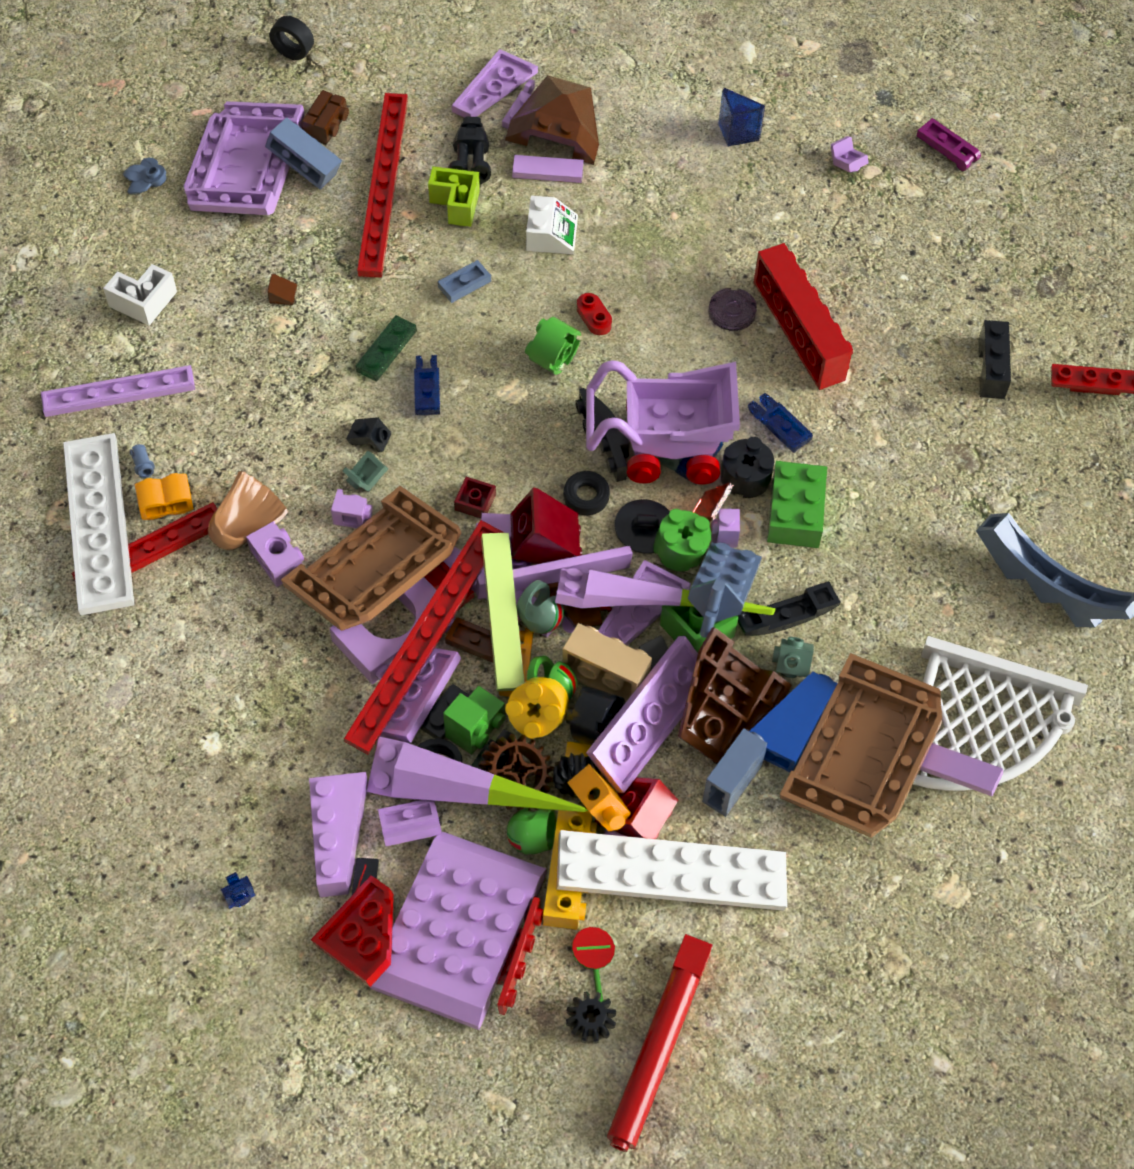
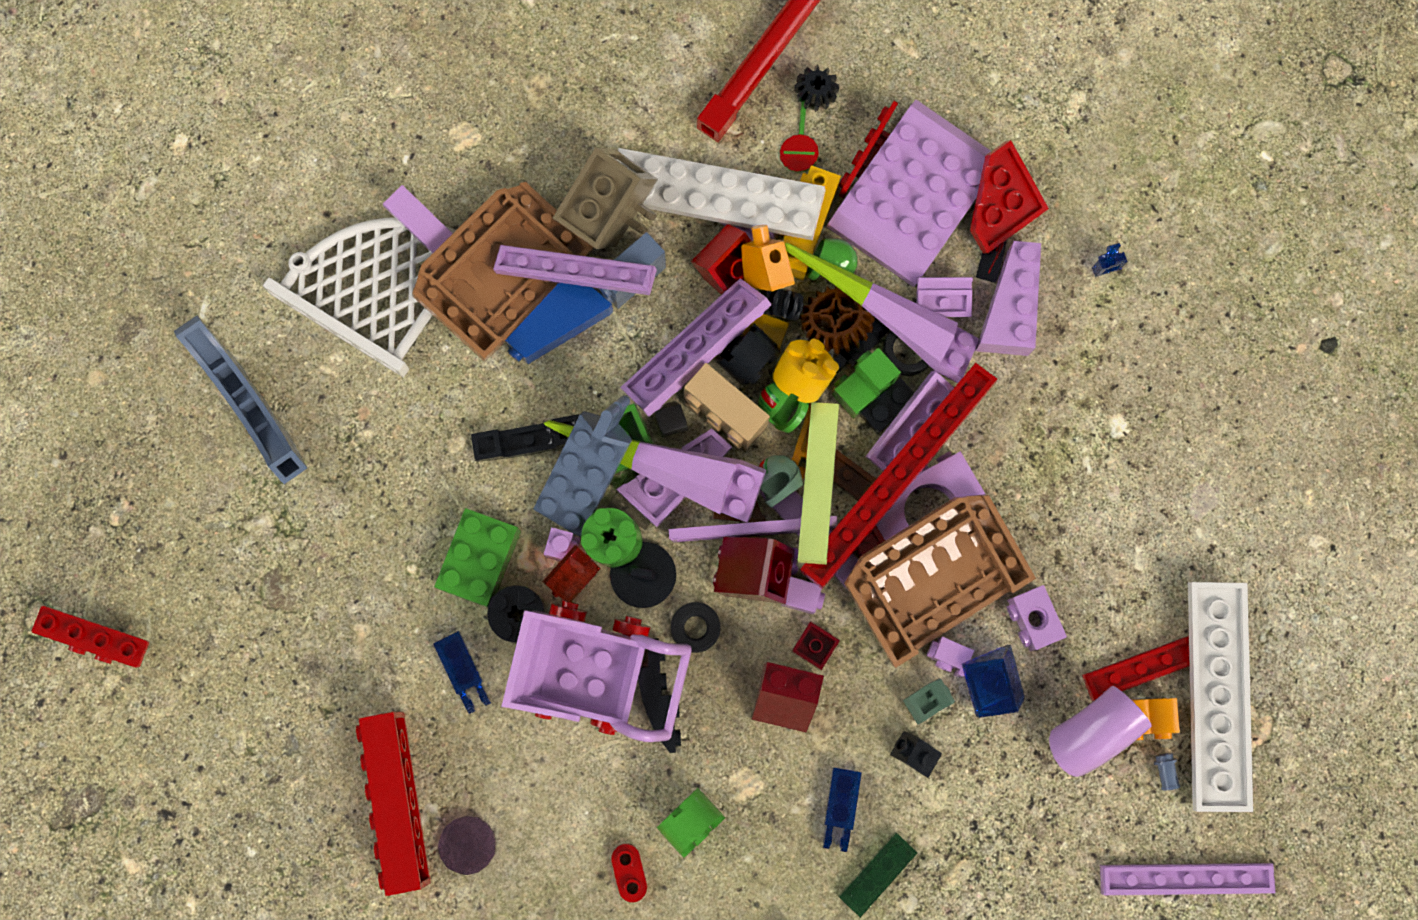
camera: 170 degrees left, 20 degrees up
medium nougat hair [208,471,288,550] -> none
reddish brown wedge [678,627,792,764] -> none
sand green brick [772,637,814,678] -> none
black arch [979,320,1011,399] -> none
none -> lavender tile [493,245,657,295]
none -> dark tan piece [553,147,658,249]
none -> dark red slope [751,662,824,733]
none -> clear blue slope [962,644,1025,718]
none -> lavender brick [1049,686,1152,777]

